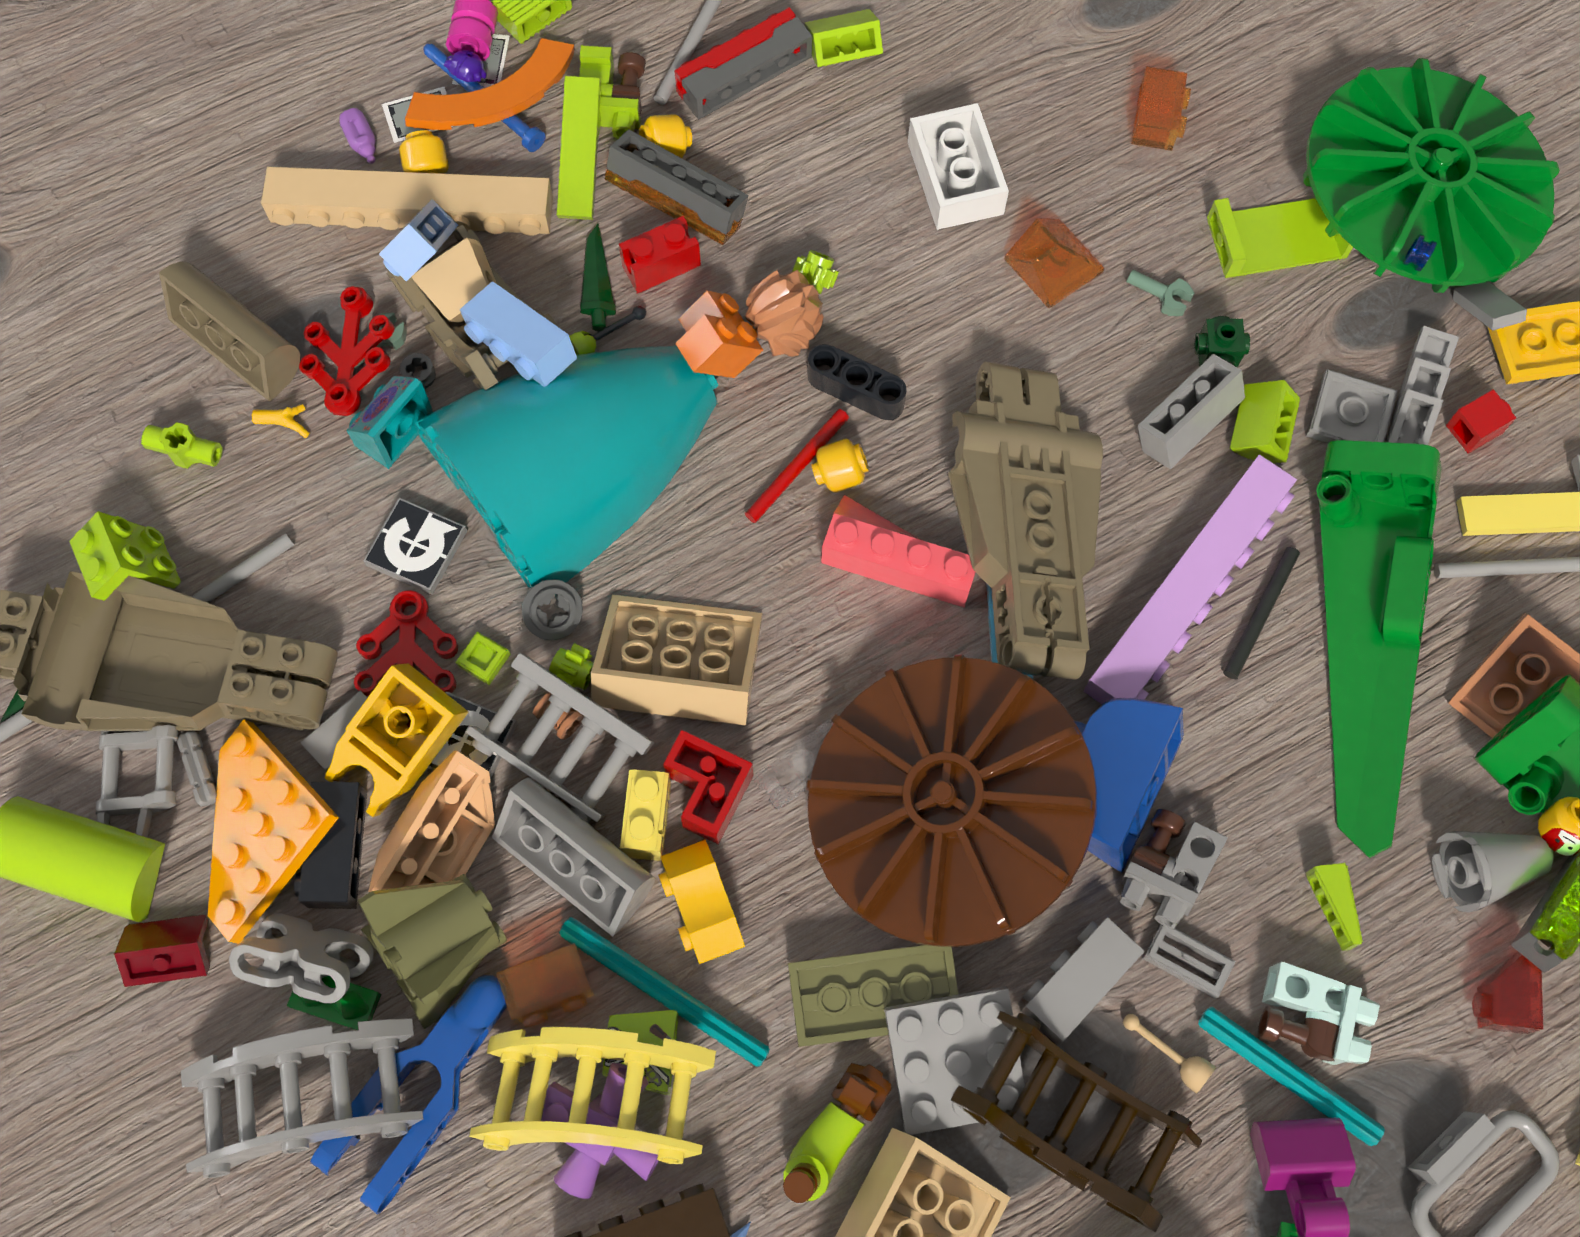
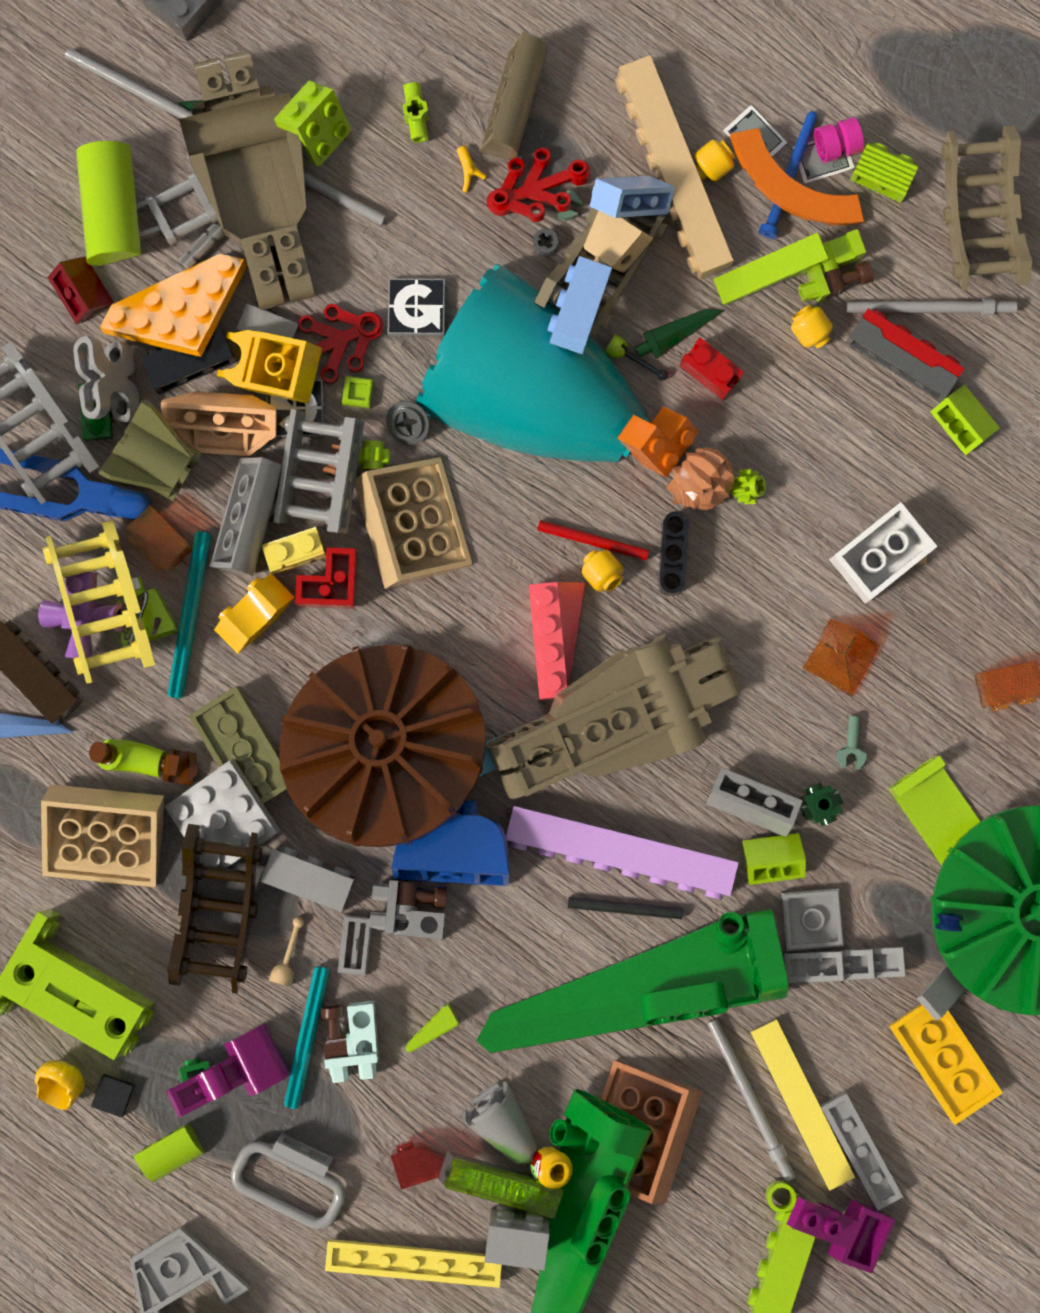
camera: 70 degrees right, 15 degrees up
medium lavender piece [339,108,376,164] -> none
teal slope [346,376,434,469] -> none
dark purple animal [444,50,487,82] -> none
dark grey piece [604,130,749,245] -> none
red brick [1446,389,1516,454] -> none

